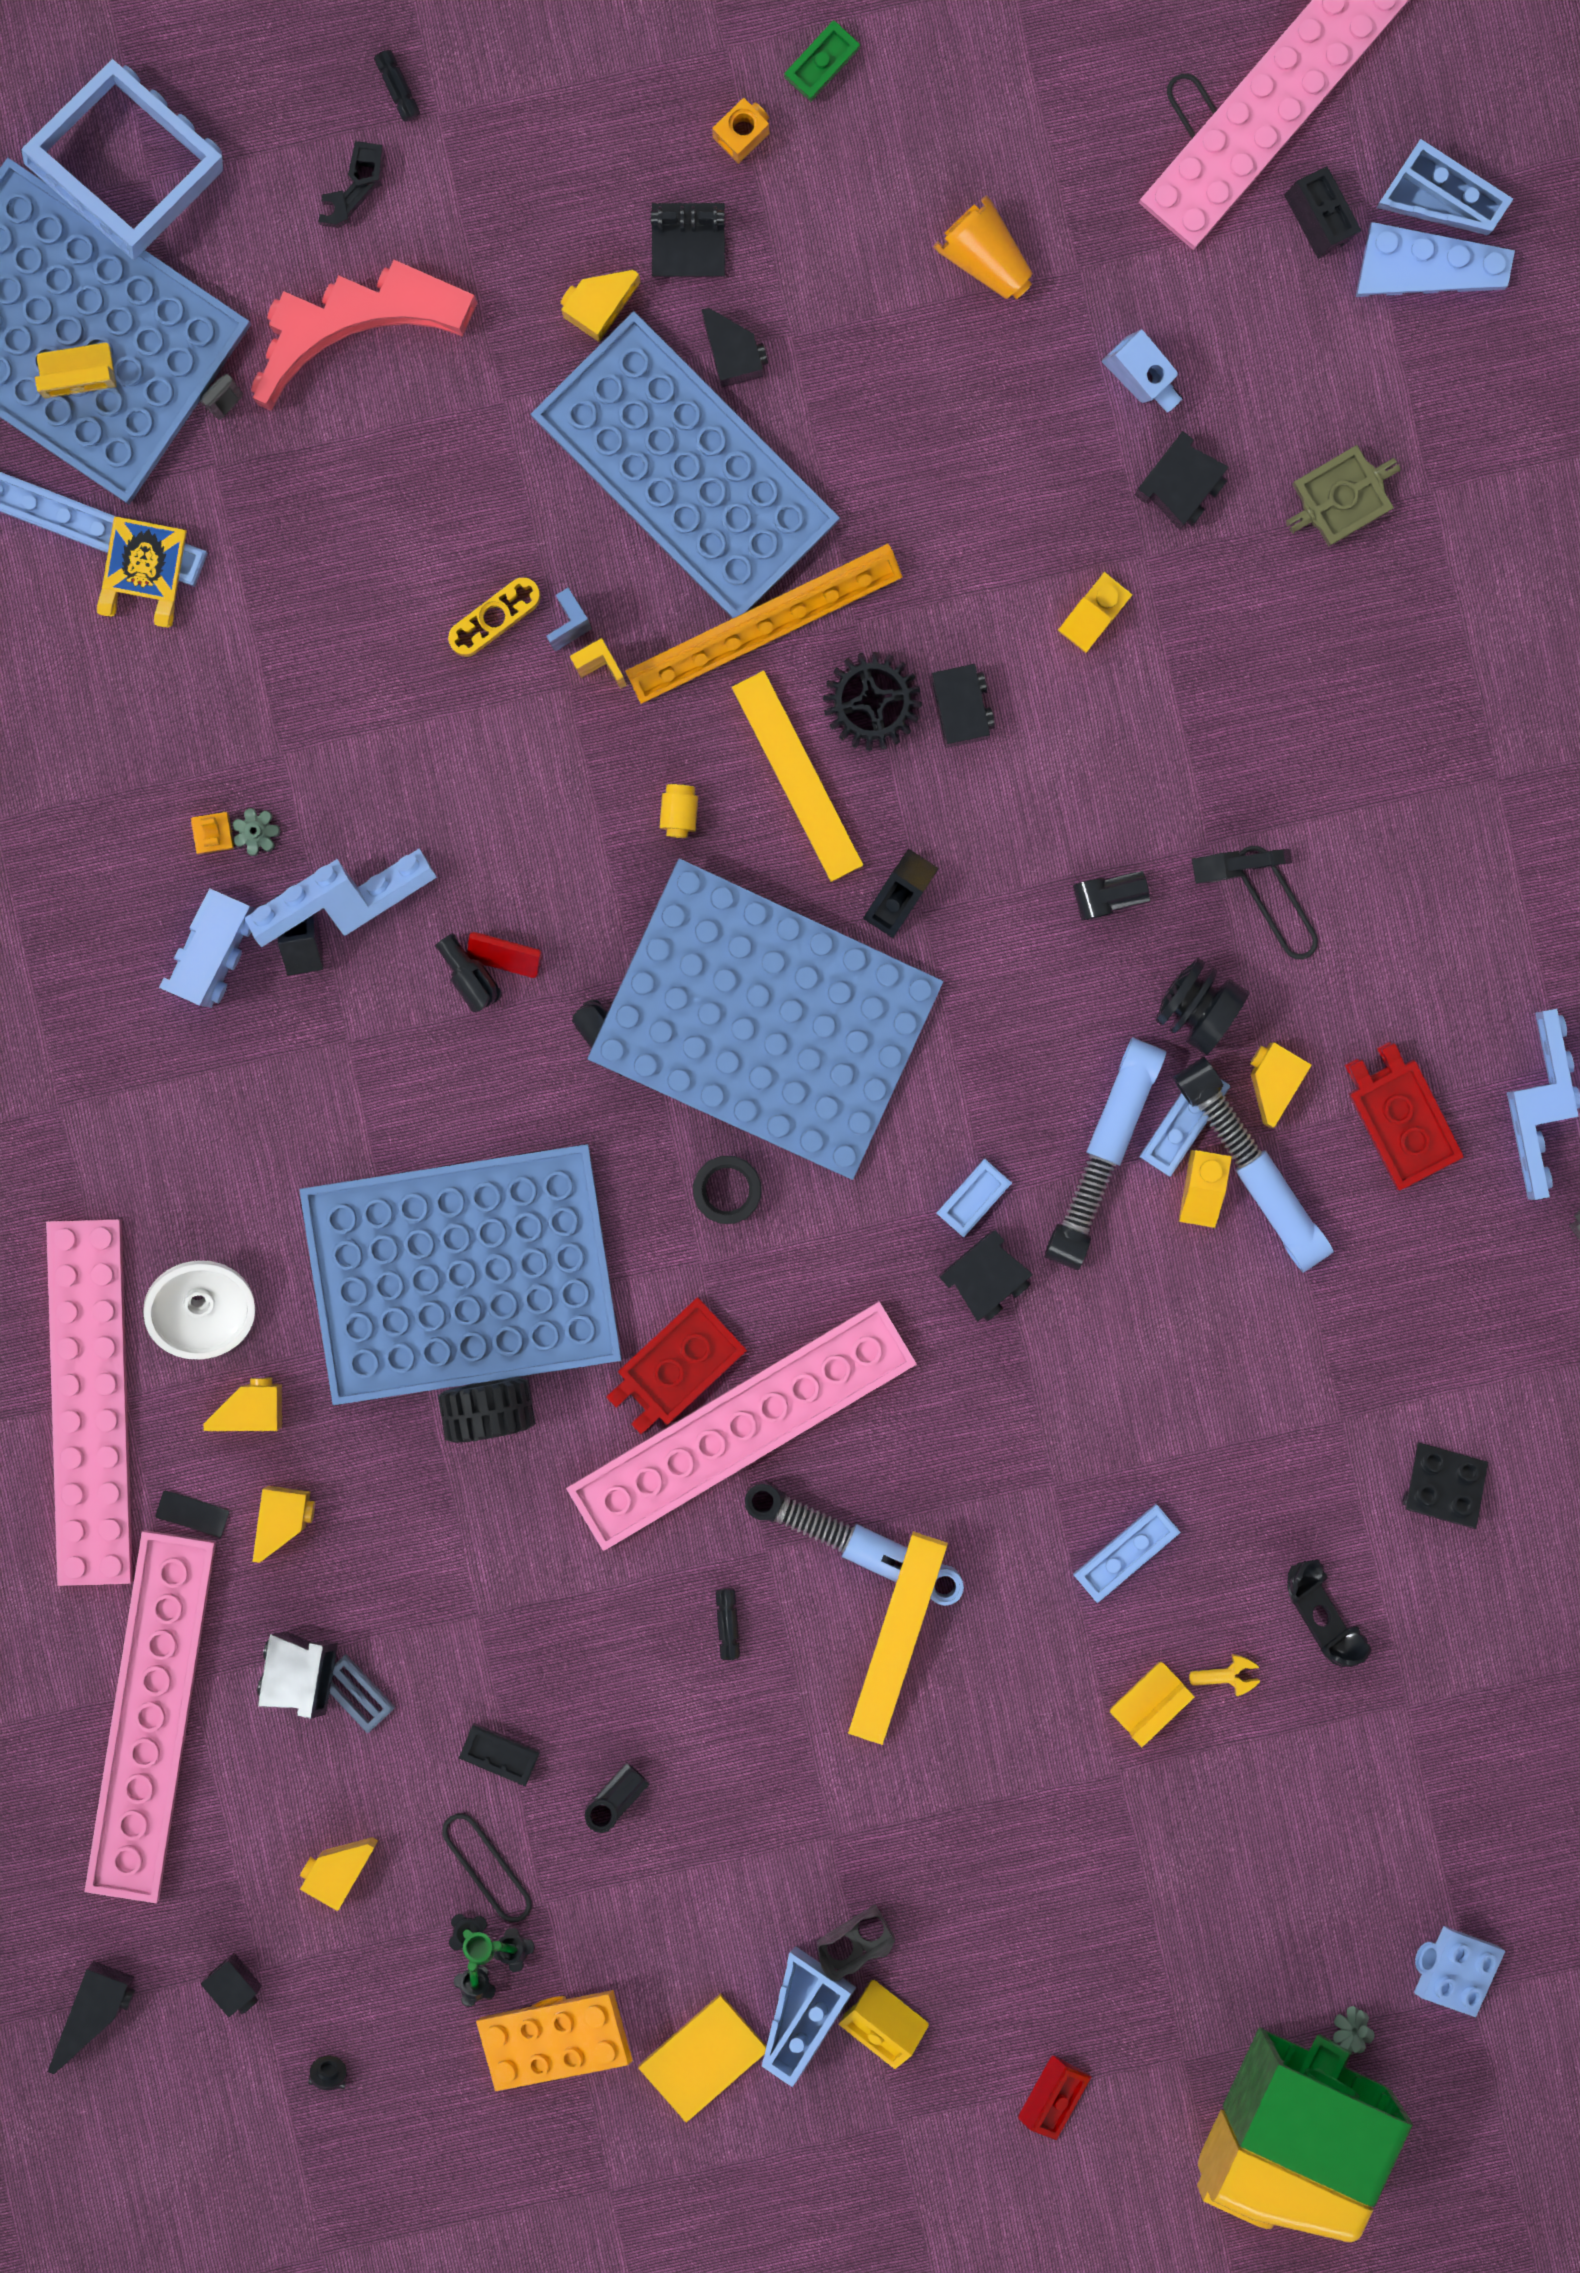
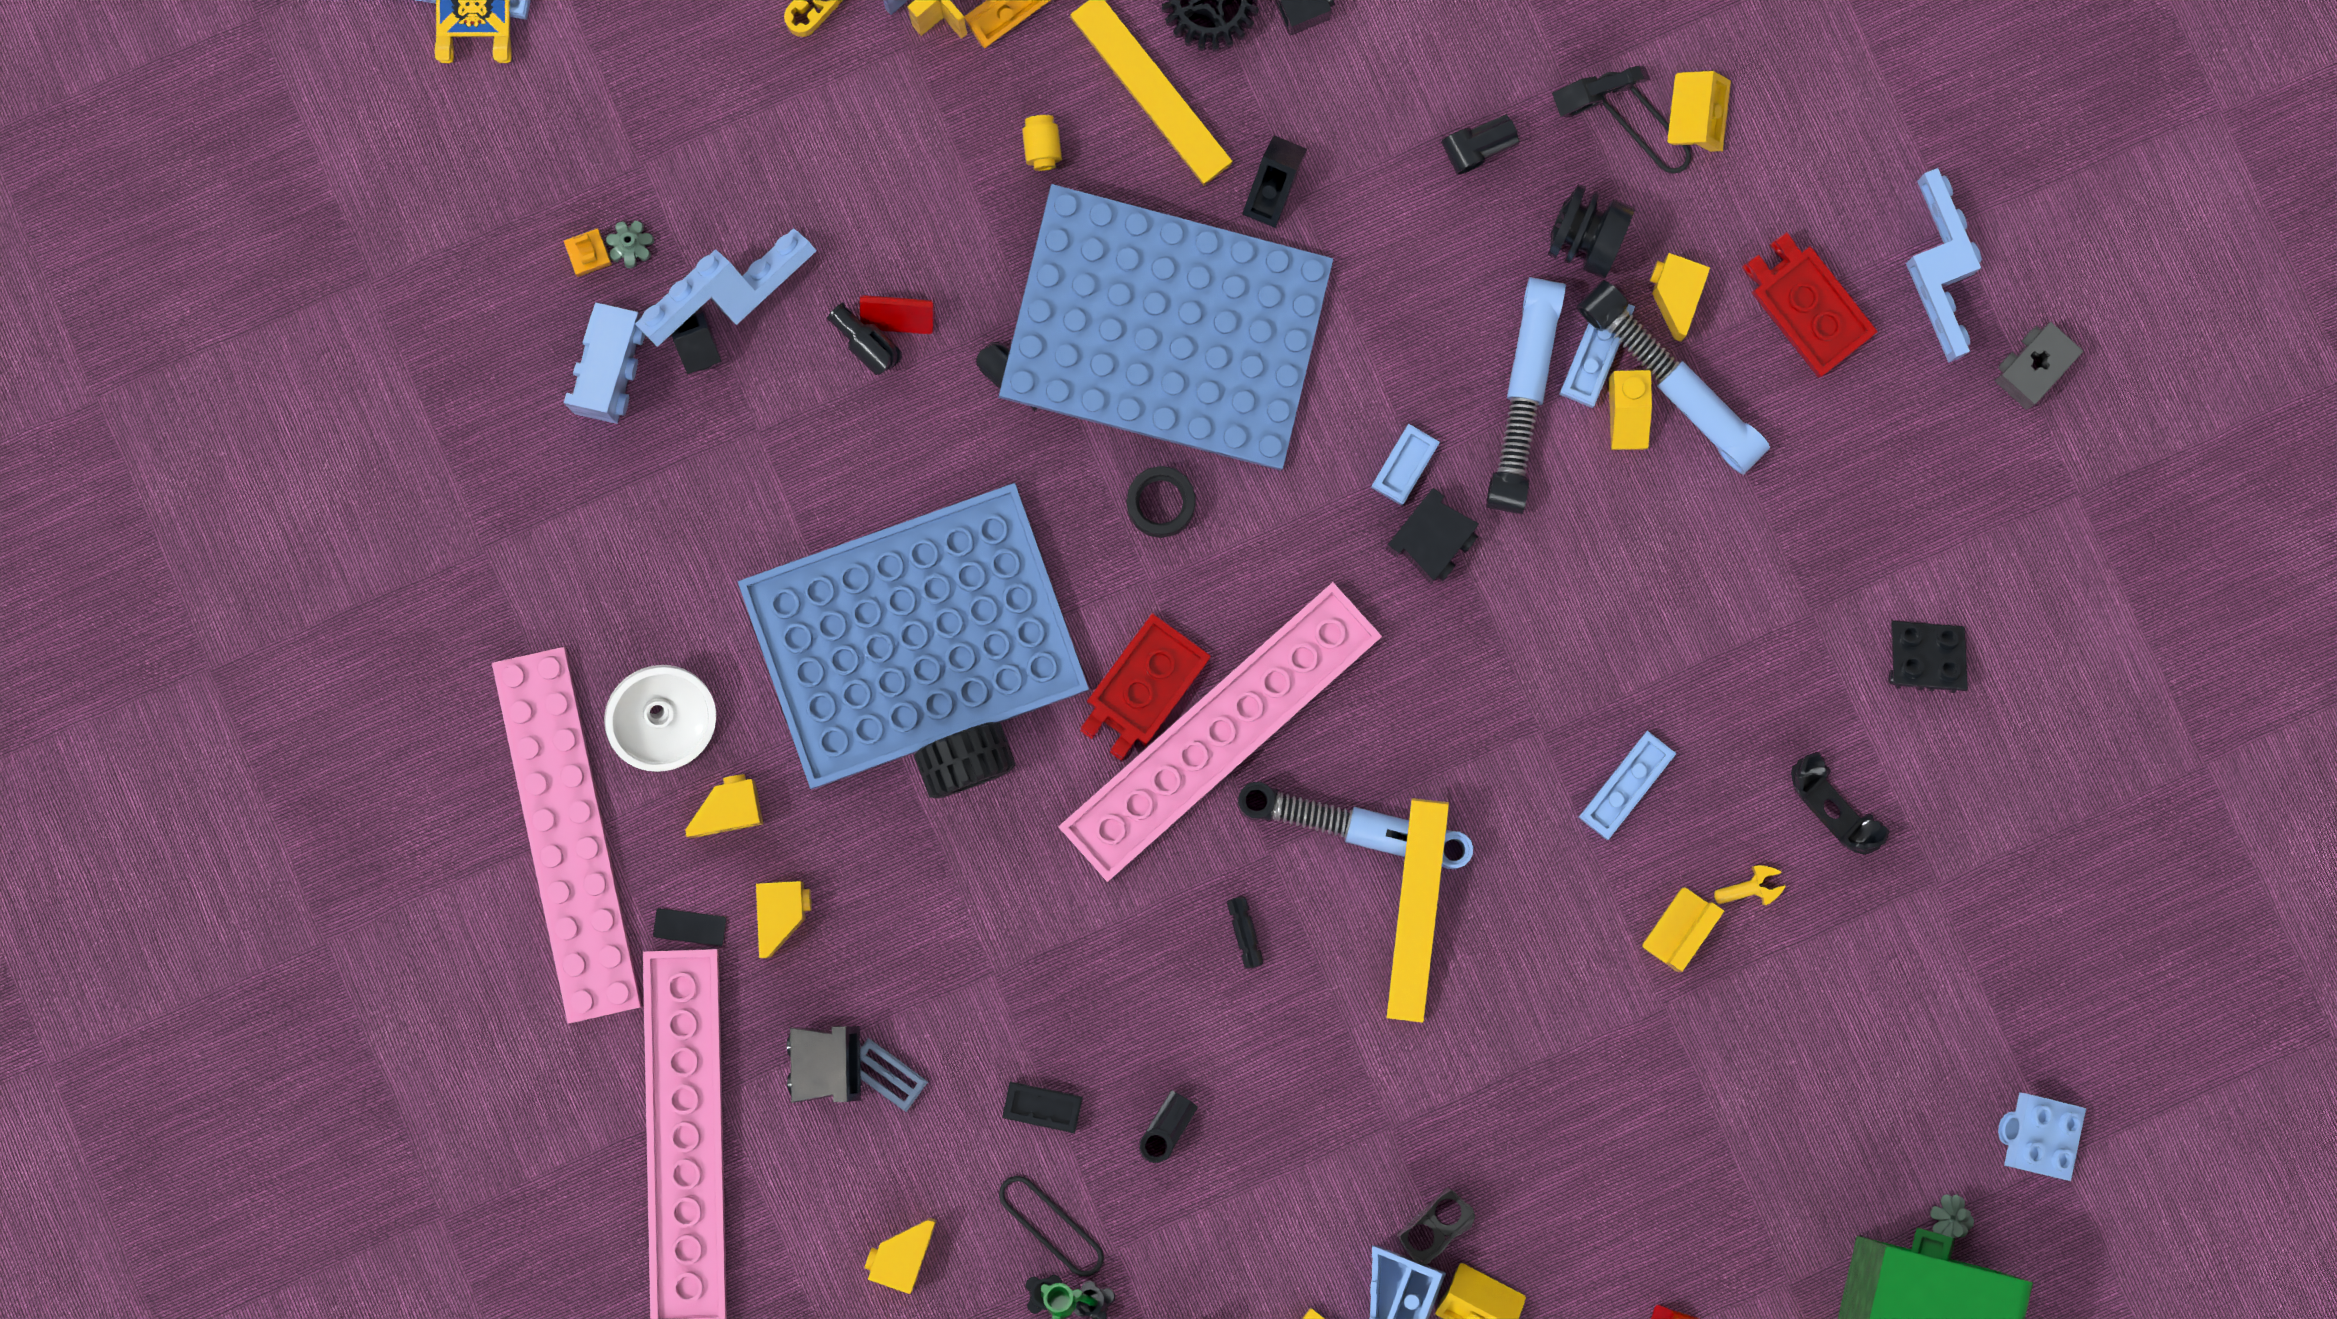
camera: 20 degrees left, 5 degrees down
none -> yellow panel [1667,71,1731,152]

